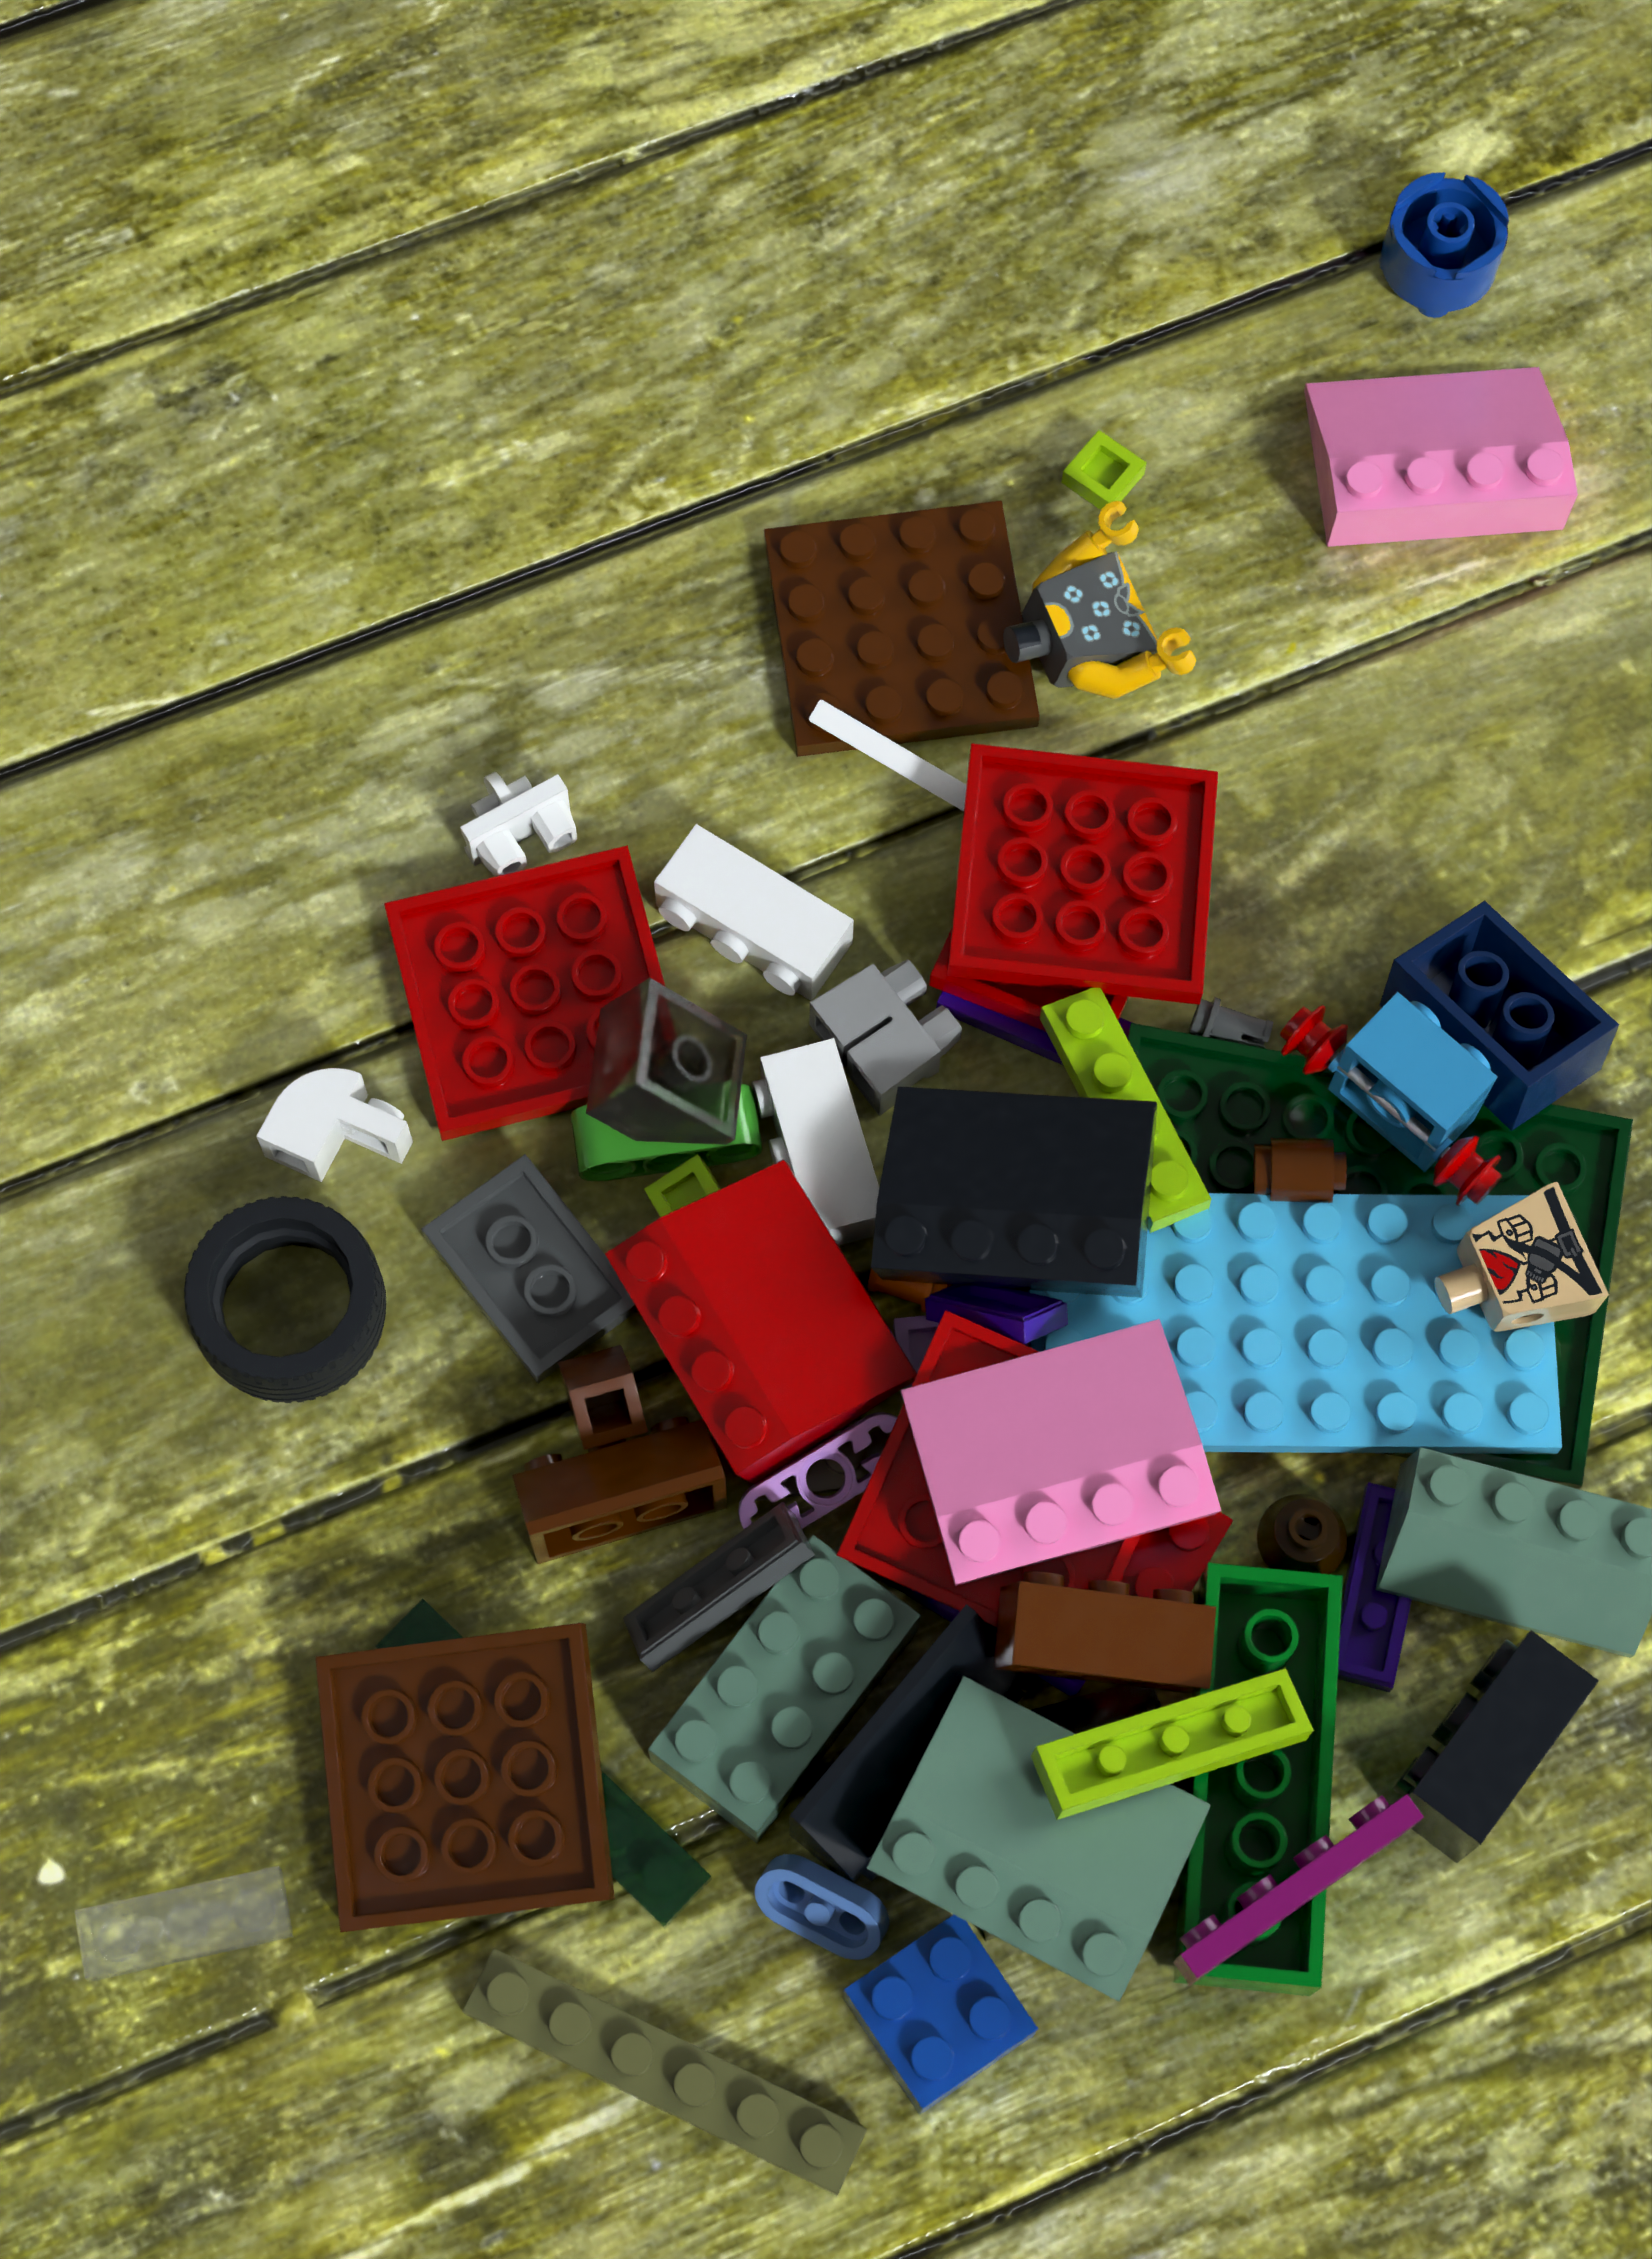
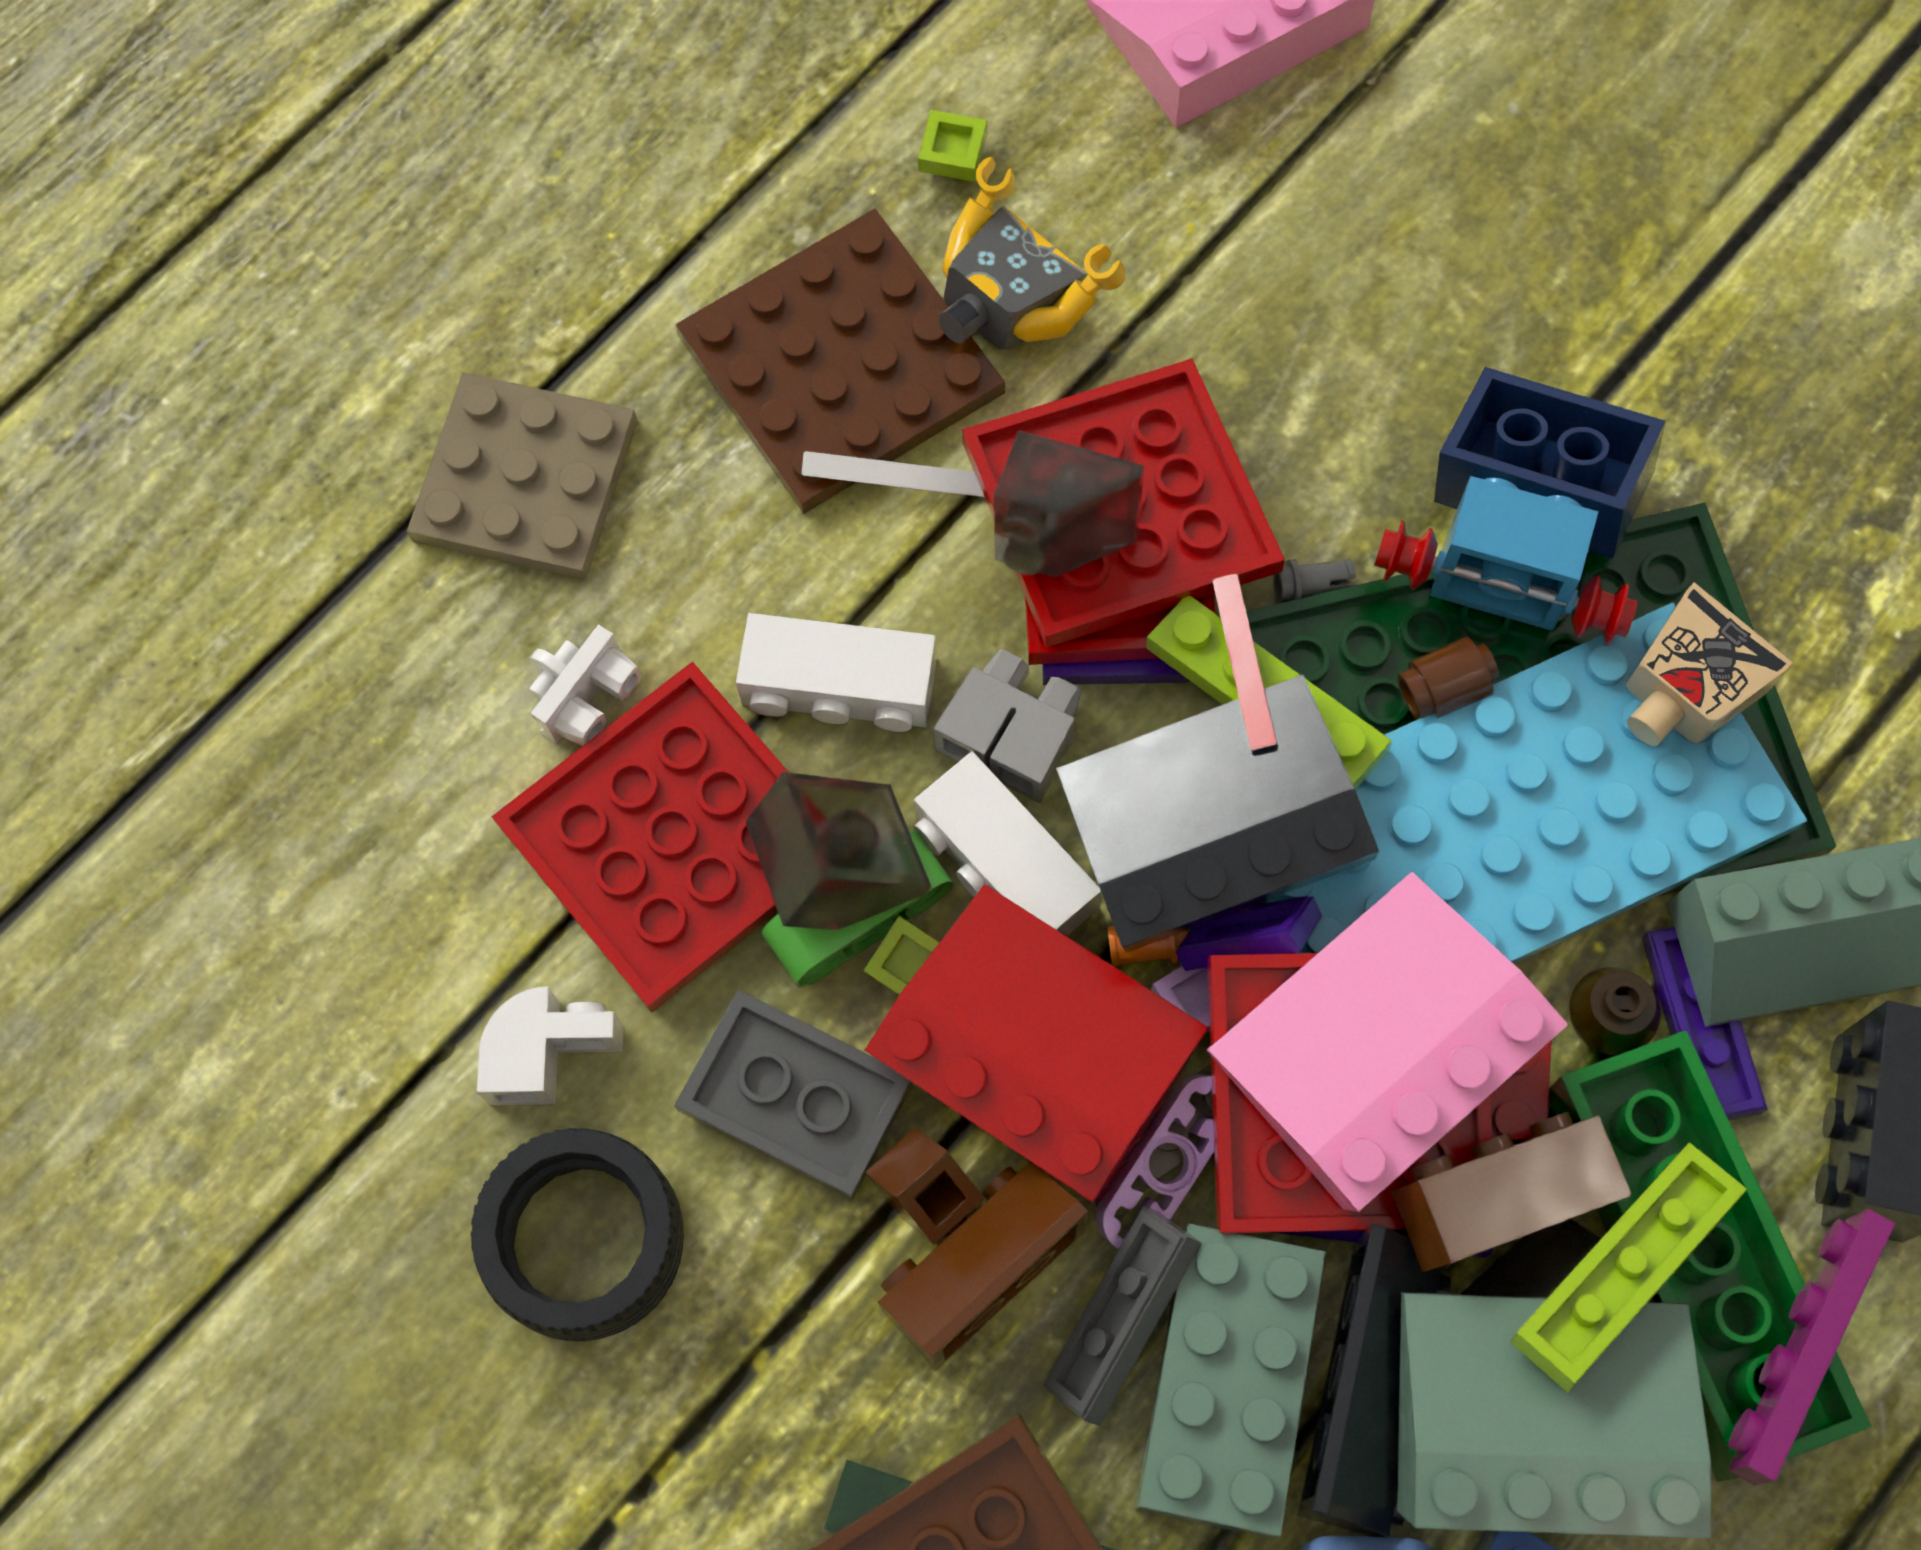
camera: 20 degrees left, 0 degrees up
none -> dark tan plate [407,372,638,580]
none -> clear smoke slope [993,431,1144,577]
none -> sticker [1213,574,1276,750]

